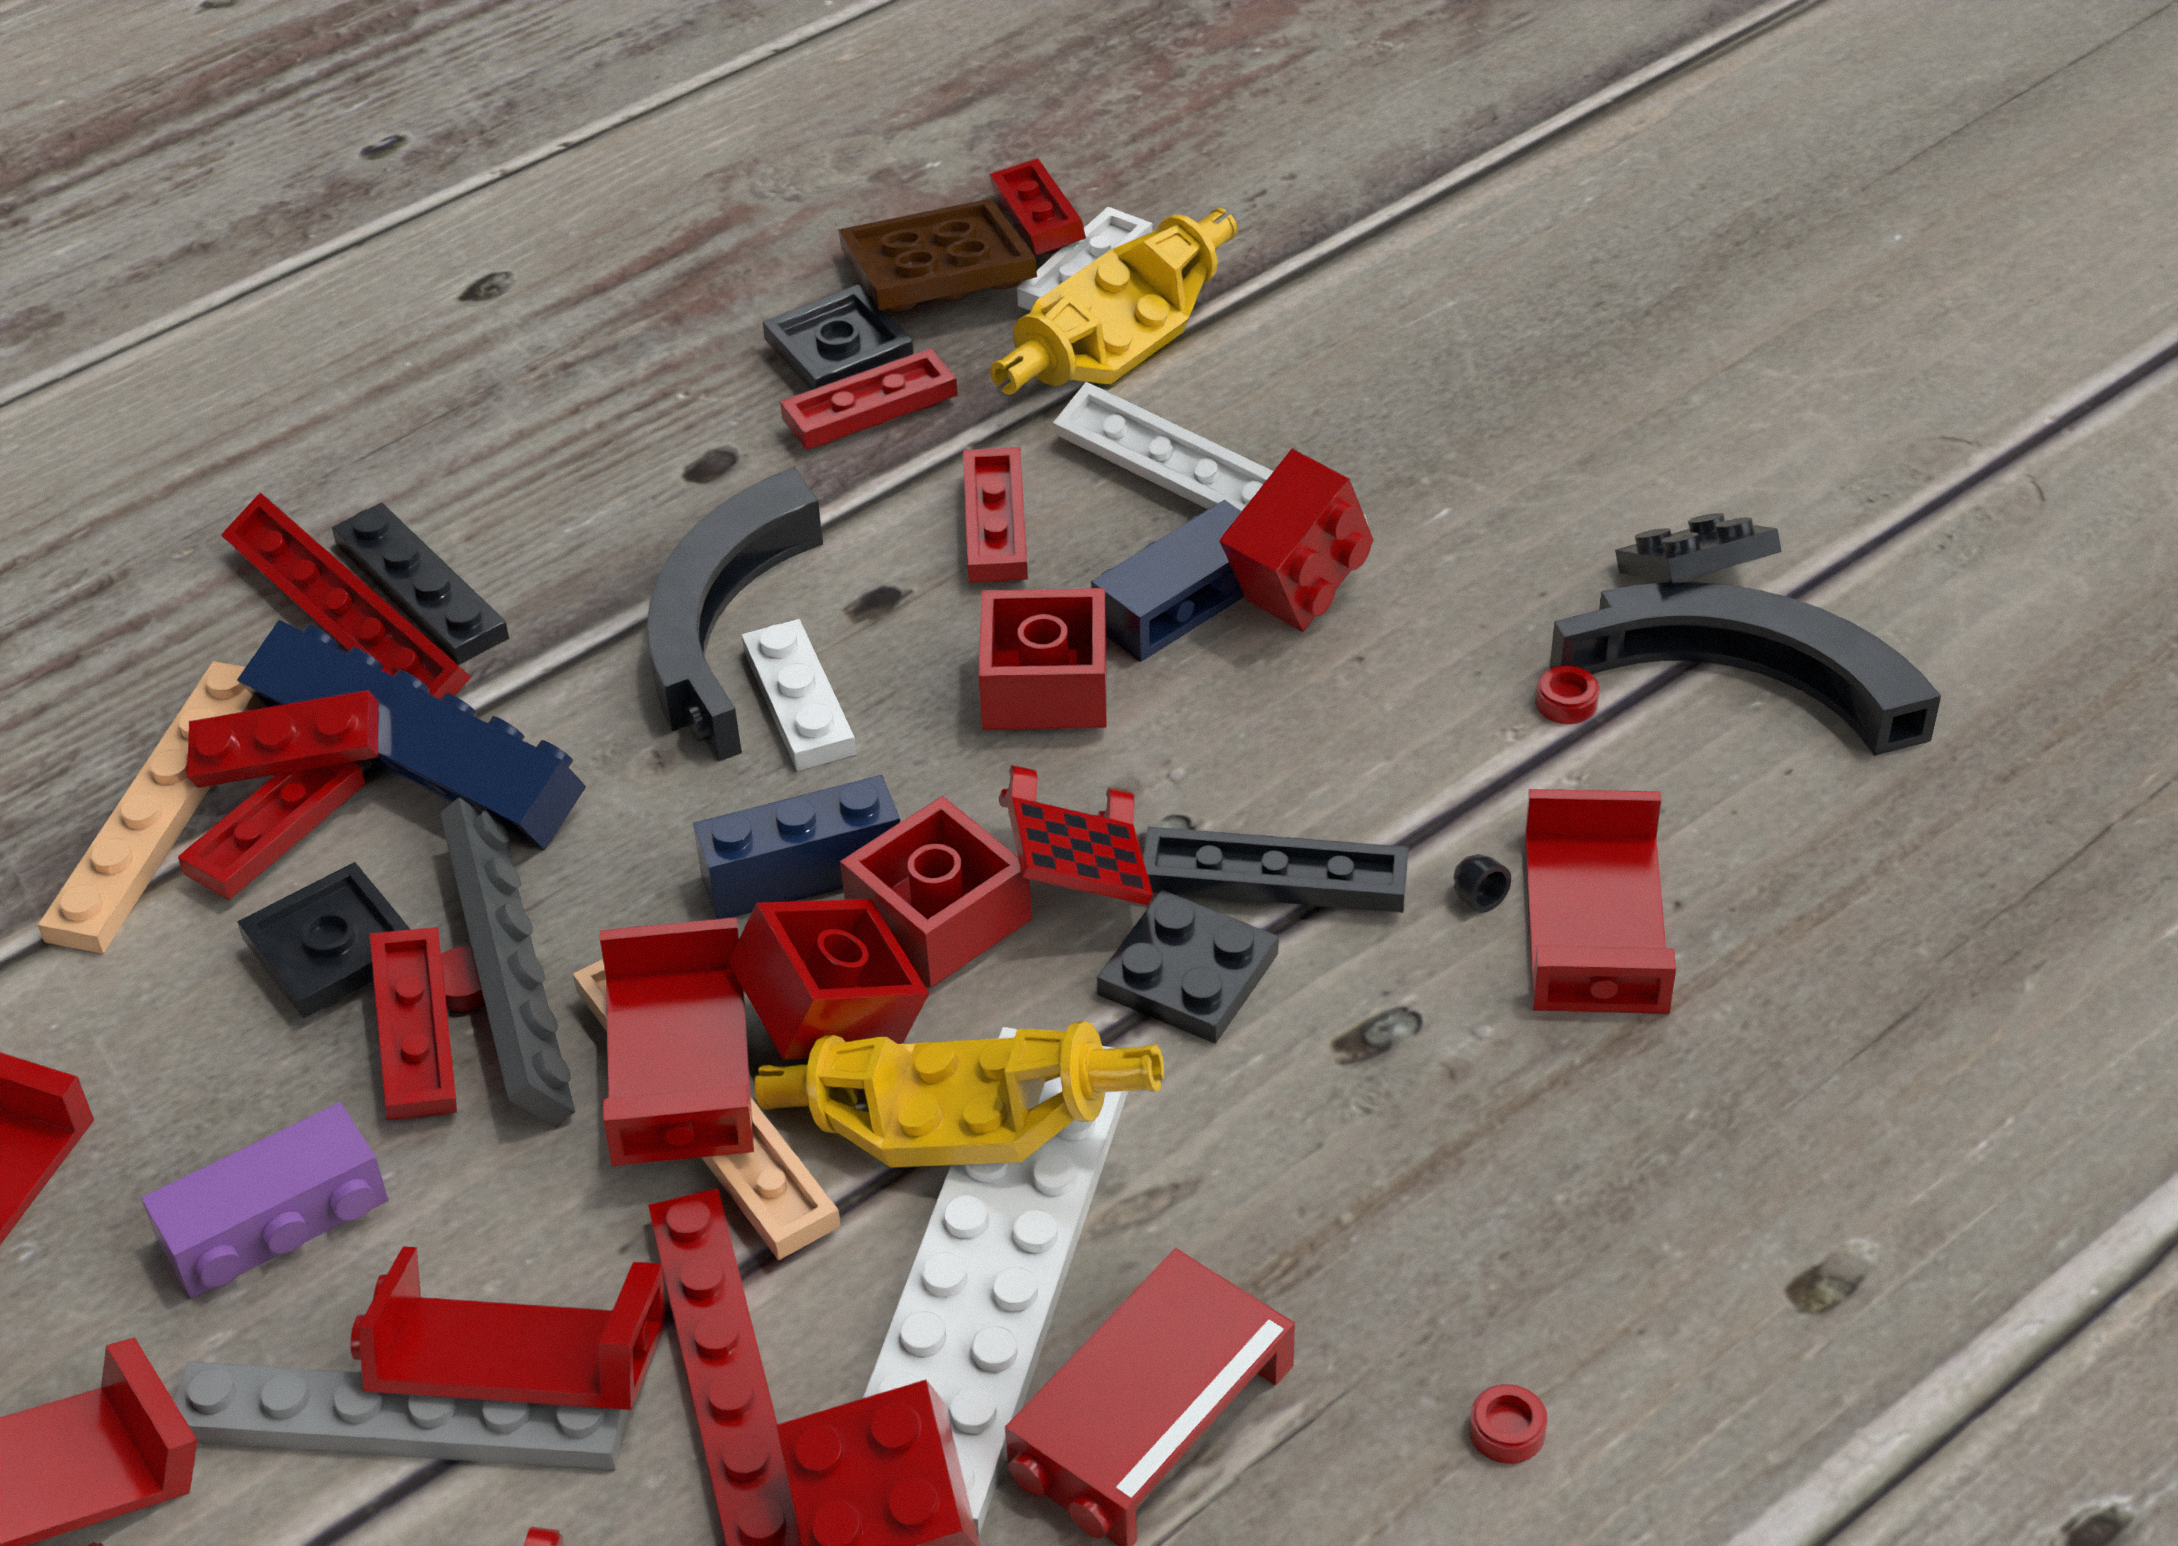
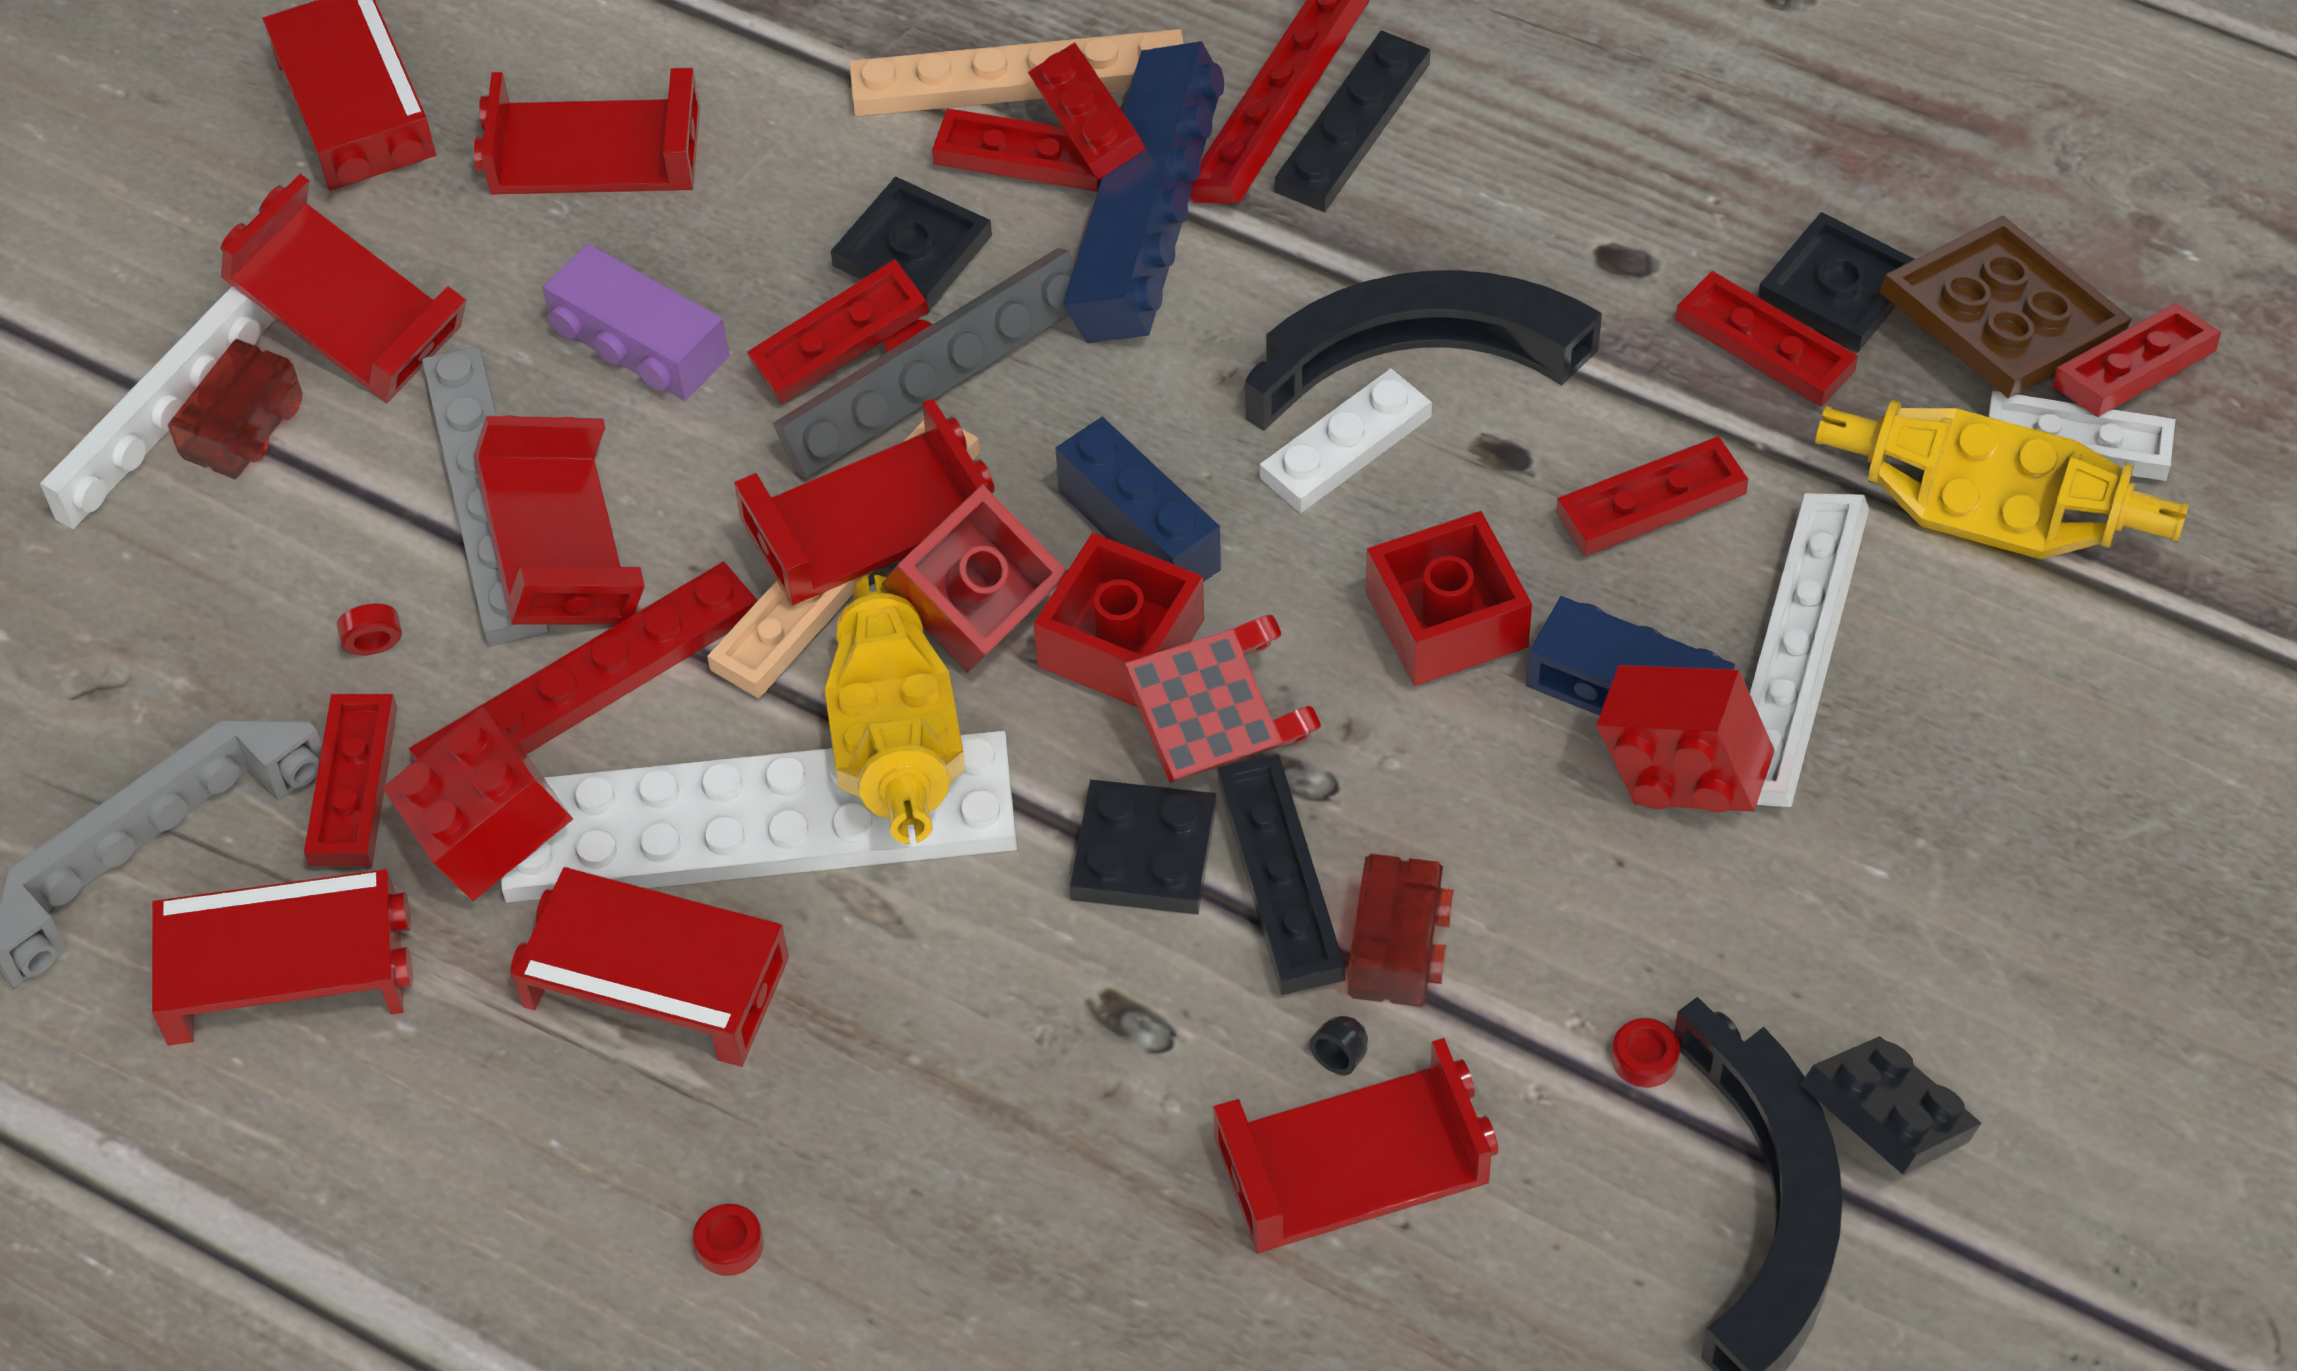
camera: 70 degrees right, 10 degrees up
none -> clear red brick [1348,853,1454,1007]

